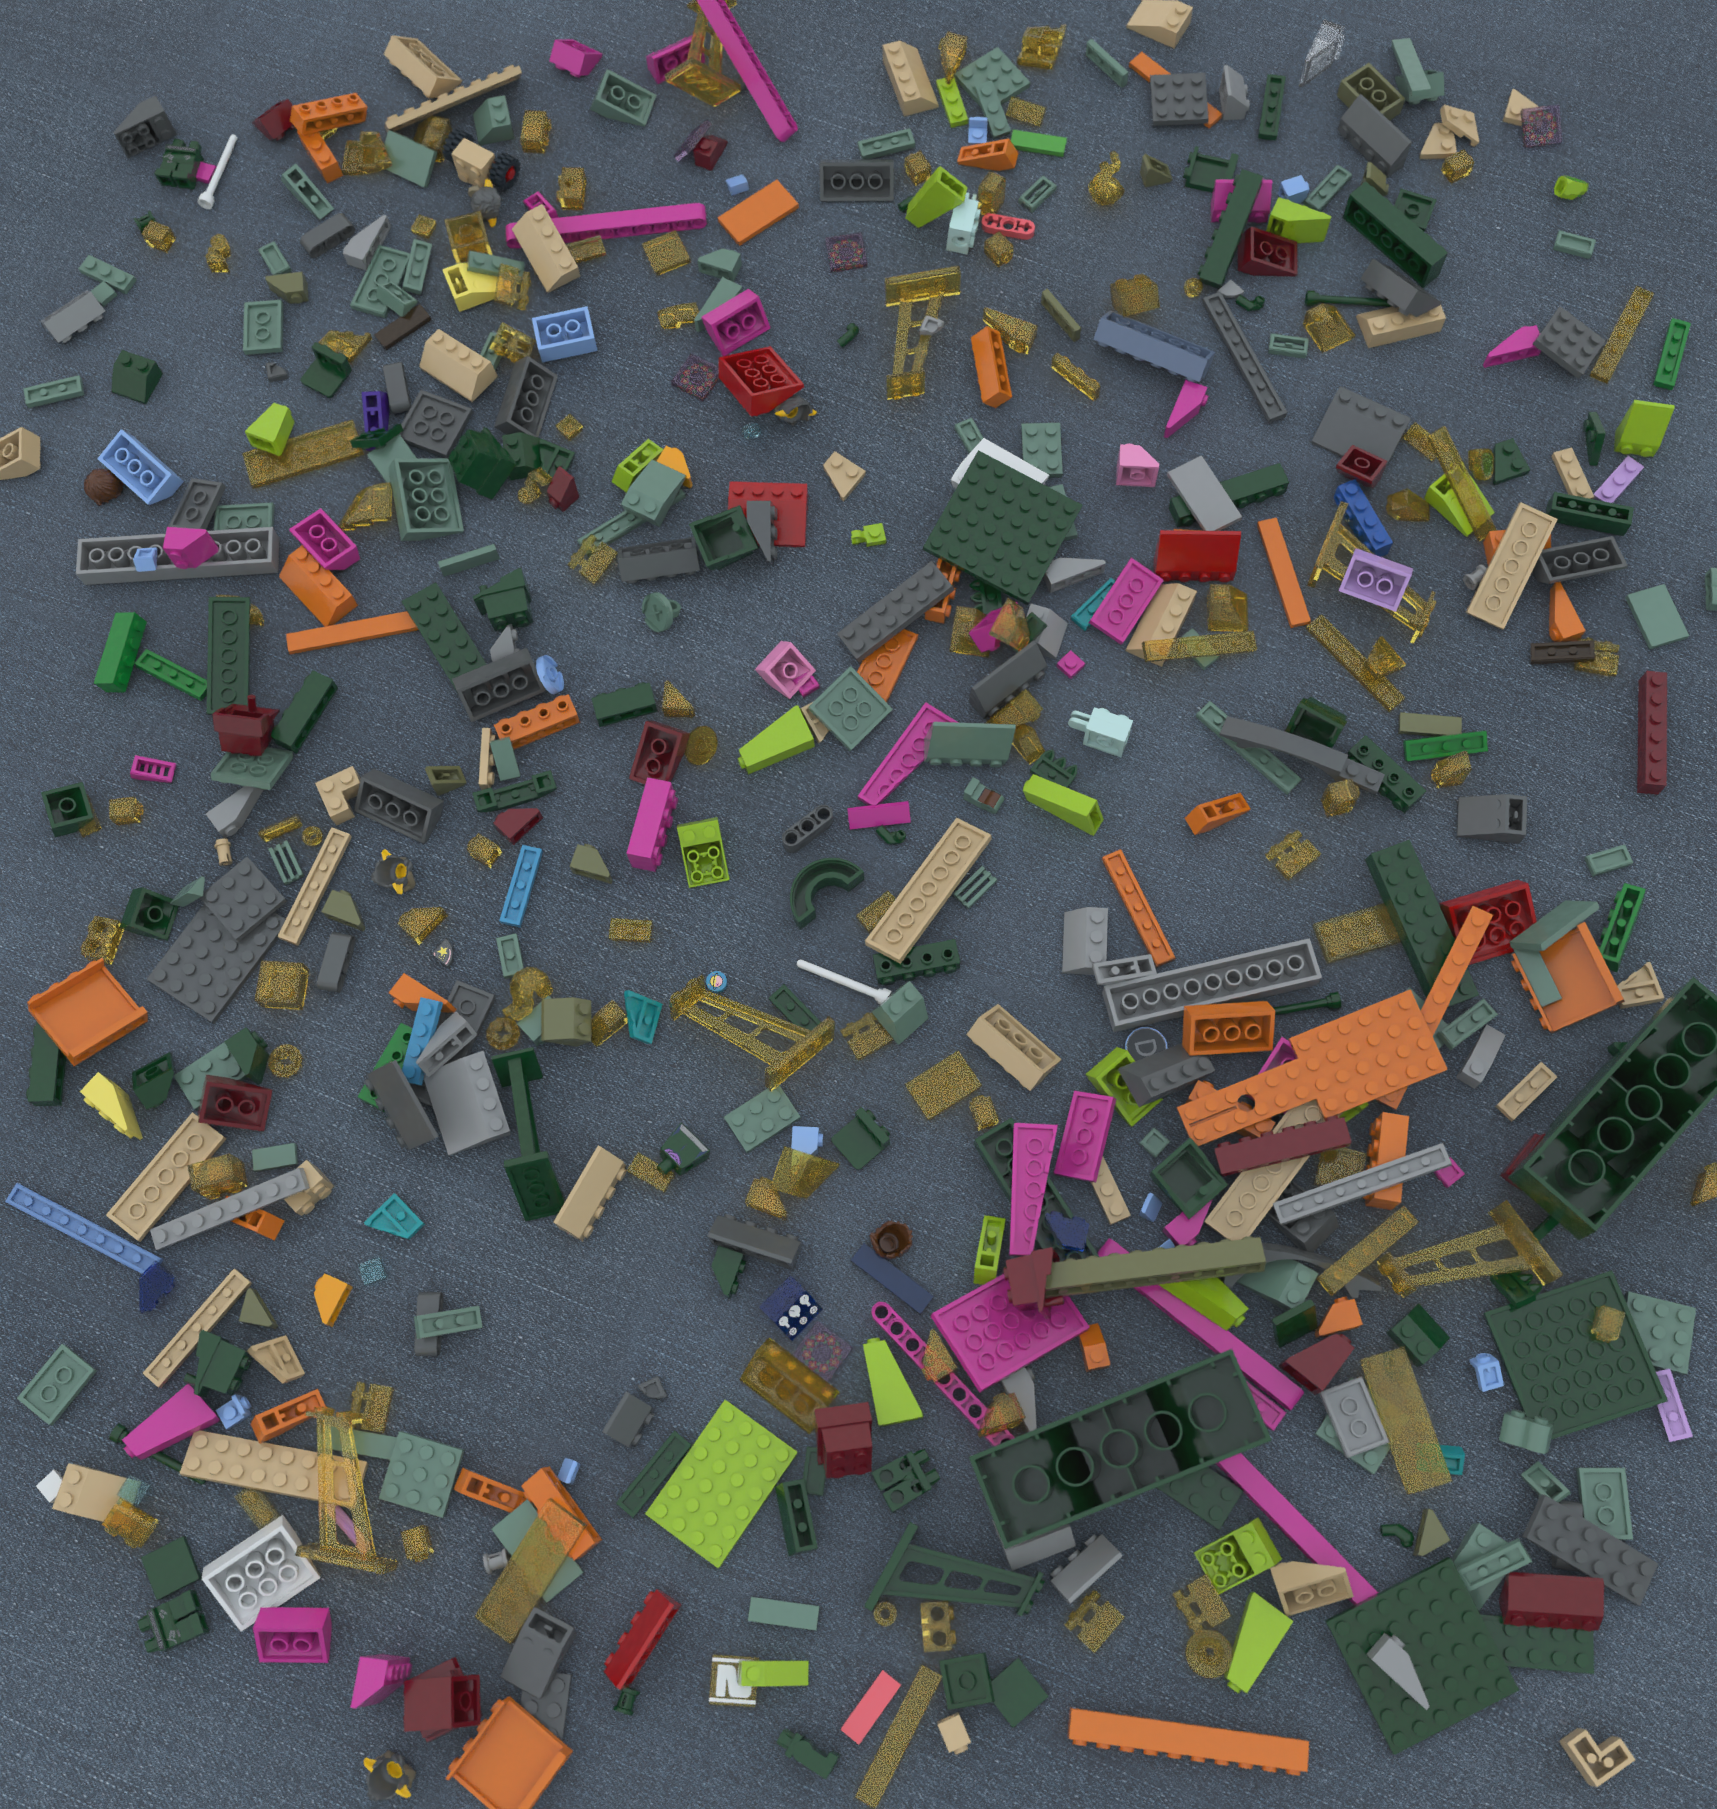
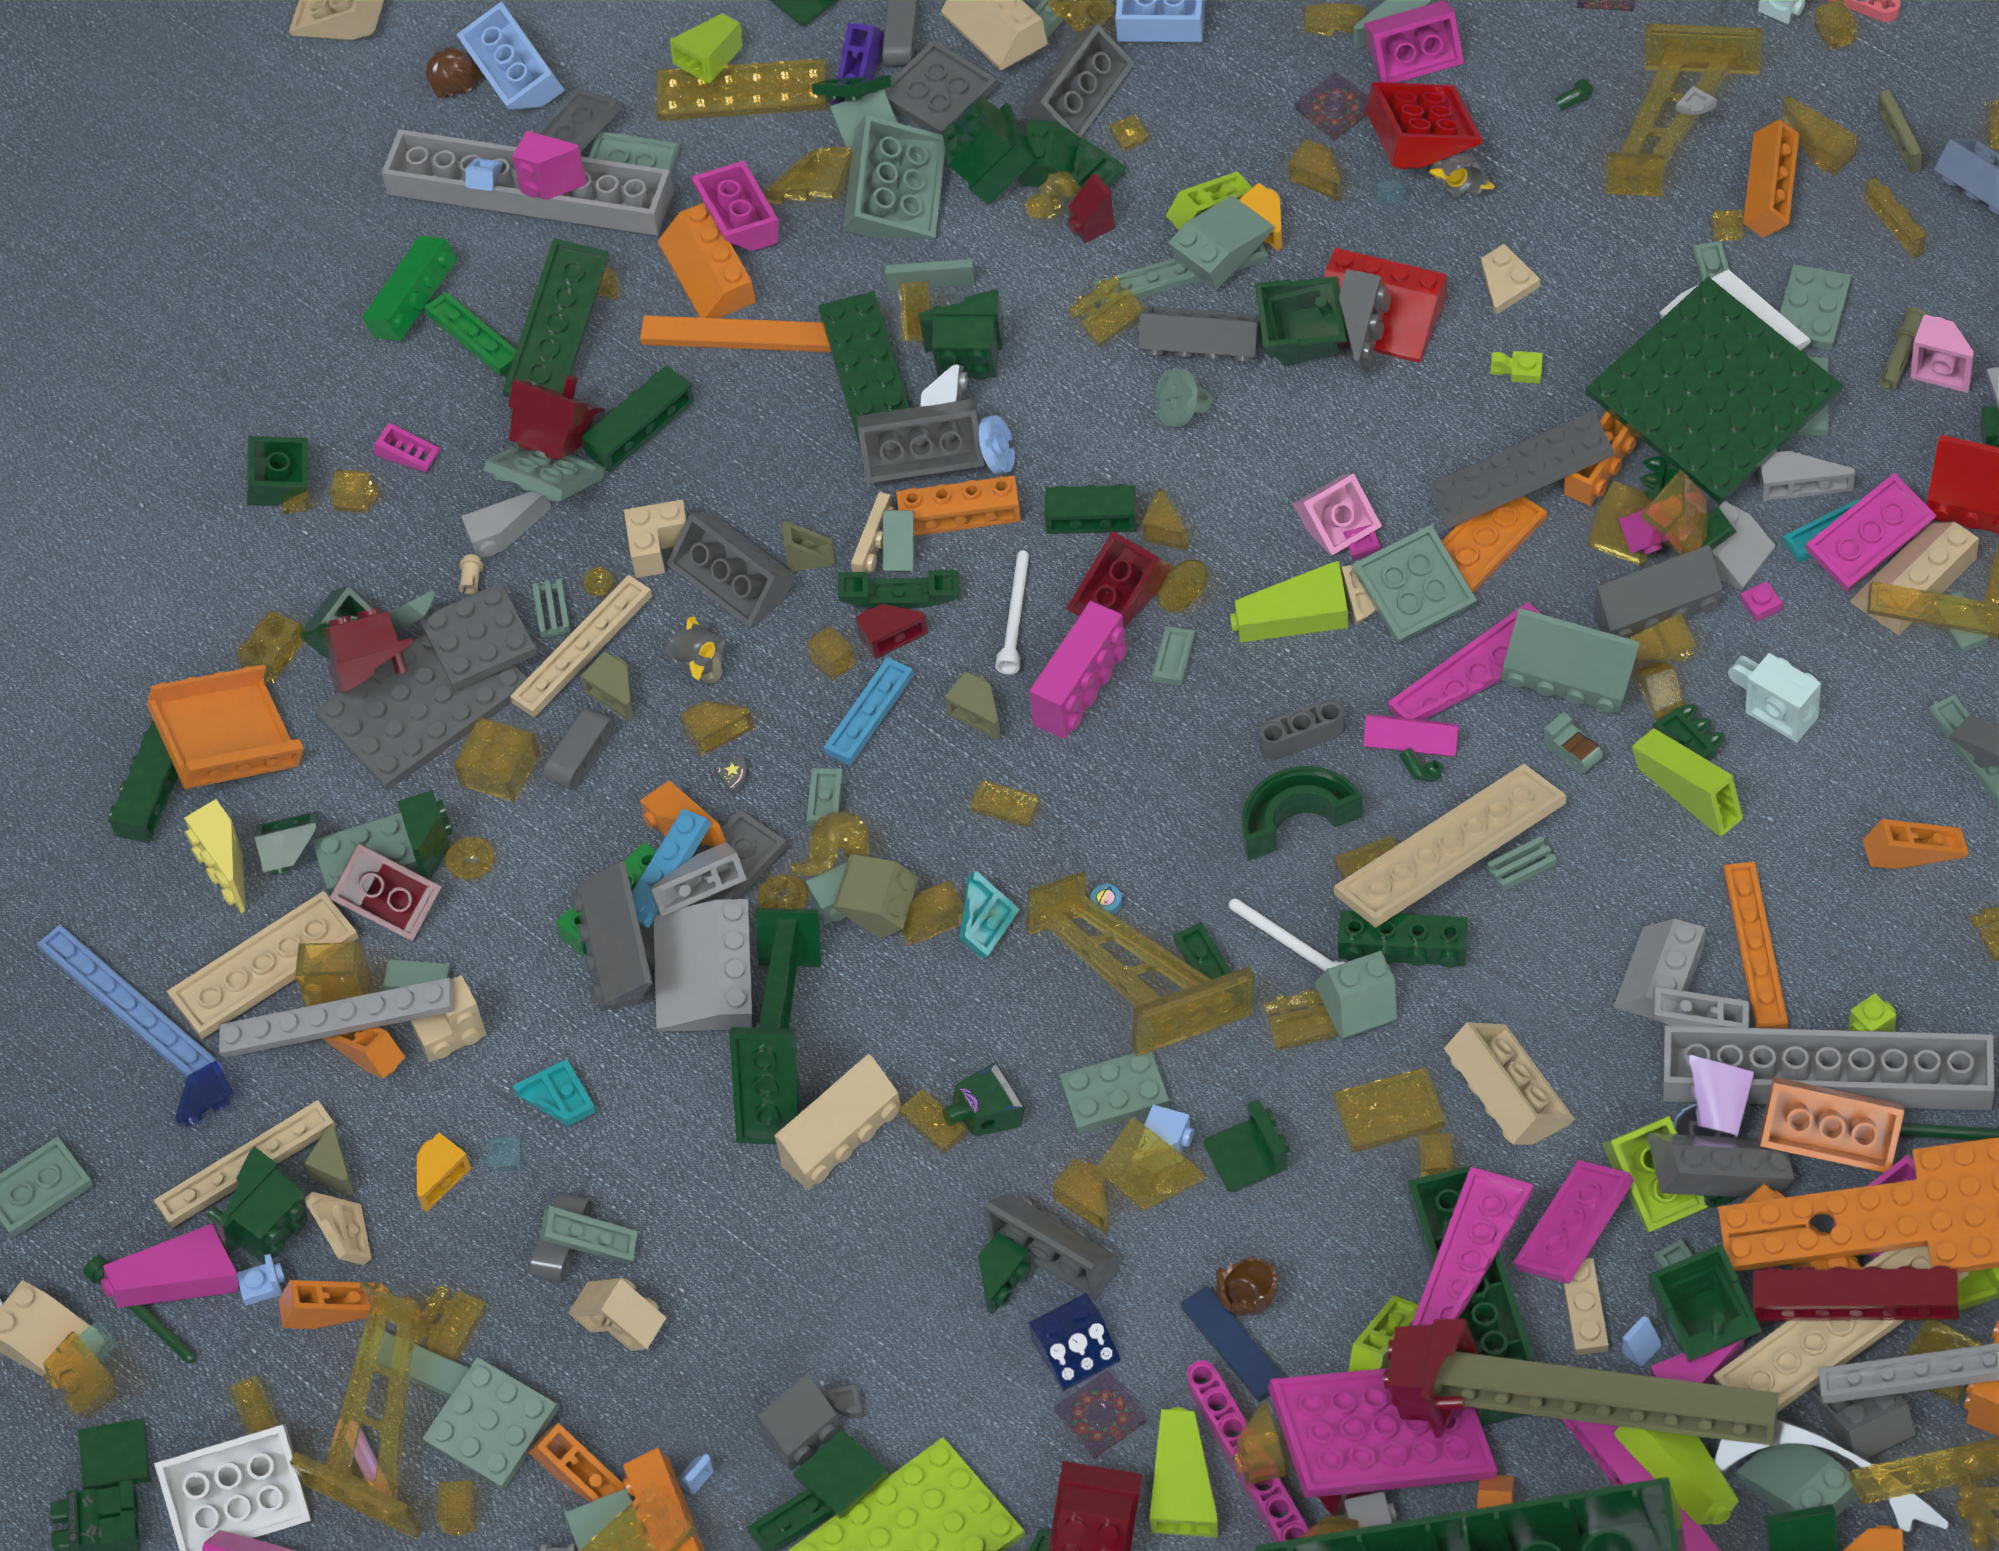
camera: 20 degrees right, 15 degrees down
tan plate [180,1430,368,1508] -> none
clear yellow slope [258,814,303,842] -> none
lime slope [677,817,729,888] -> none
clear yellow slope [739,1337,840,1434] -> none
clear blue slope [1044,1211,1090,1253] -> none
none -> dark red piece [323,607,414,693]
none -> tan brick [568,1278,667,1351]
none -> dark green tile [793,1429,889,1520]
none -> clear yellow slope [899,281,932,342]
none -> white piece [995,550,1029,674]
none -> sand green tile [1152,626,1196,686]
none -> clear yellow slope [1288,138,1342,202]
none -> lavender slope [1686,1055,1754,1135]
none -> clear yellow plate [1712,210,1743,241]
none -> lime brick [1848,993,1896,1032]
none -> olive pin [1878,307,1929,390]

